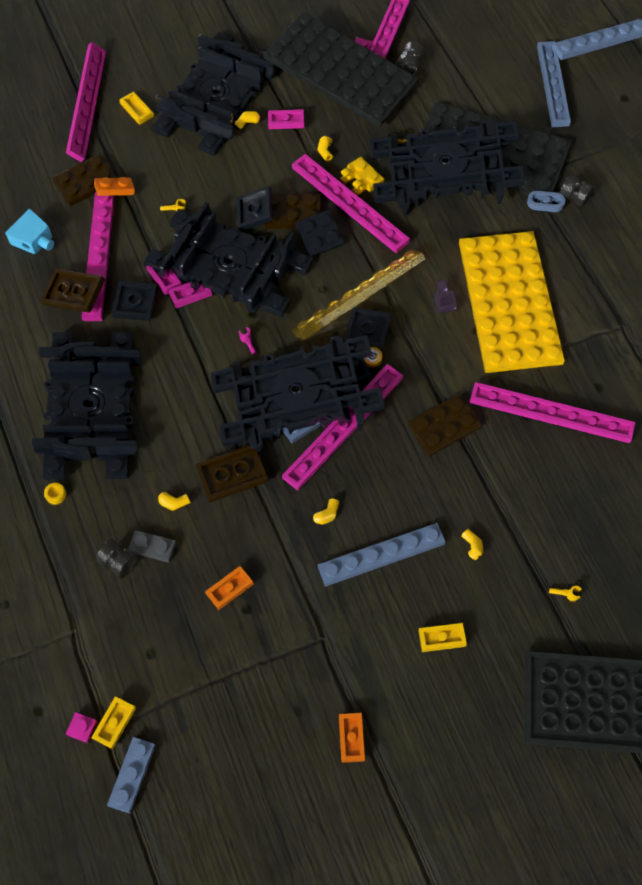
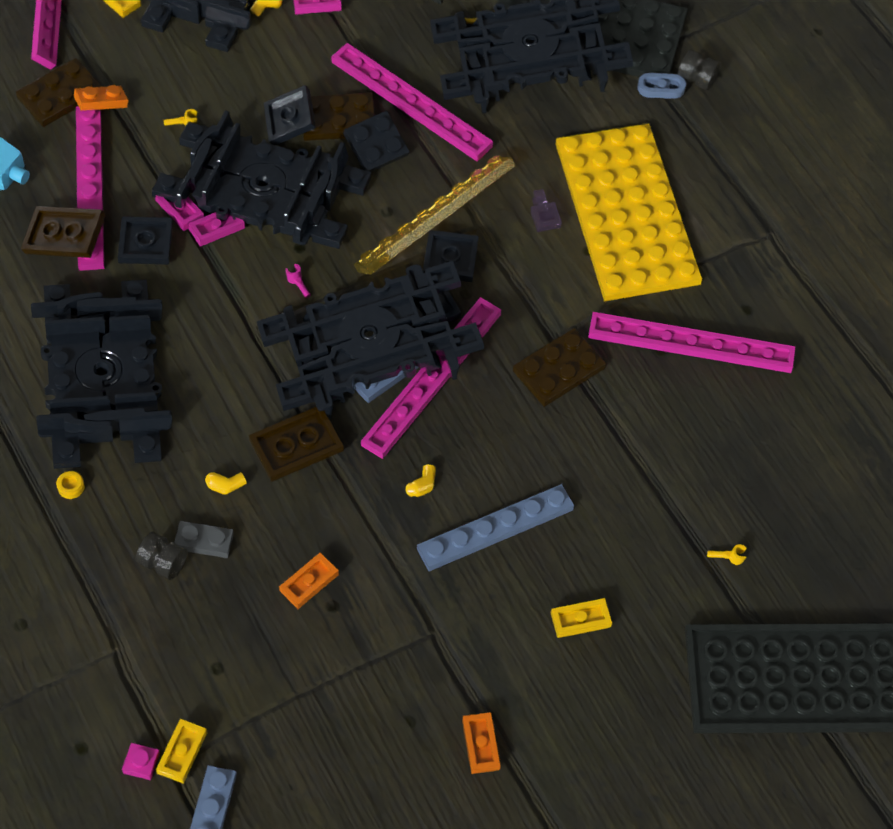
camera: 10 degrees left, 5 degrees down
yellow arm [317,136,333,162] -> none
yellow plate [340,157,384,195] -> none
tile [363,347,382,368] -> none
yellow arm [462,529,484,560] -> none

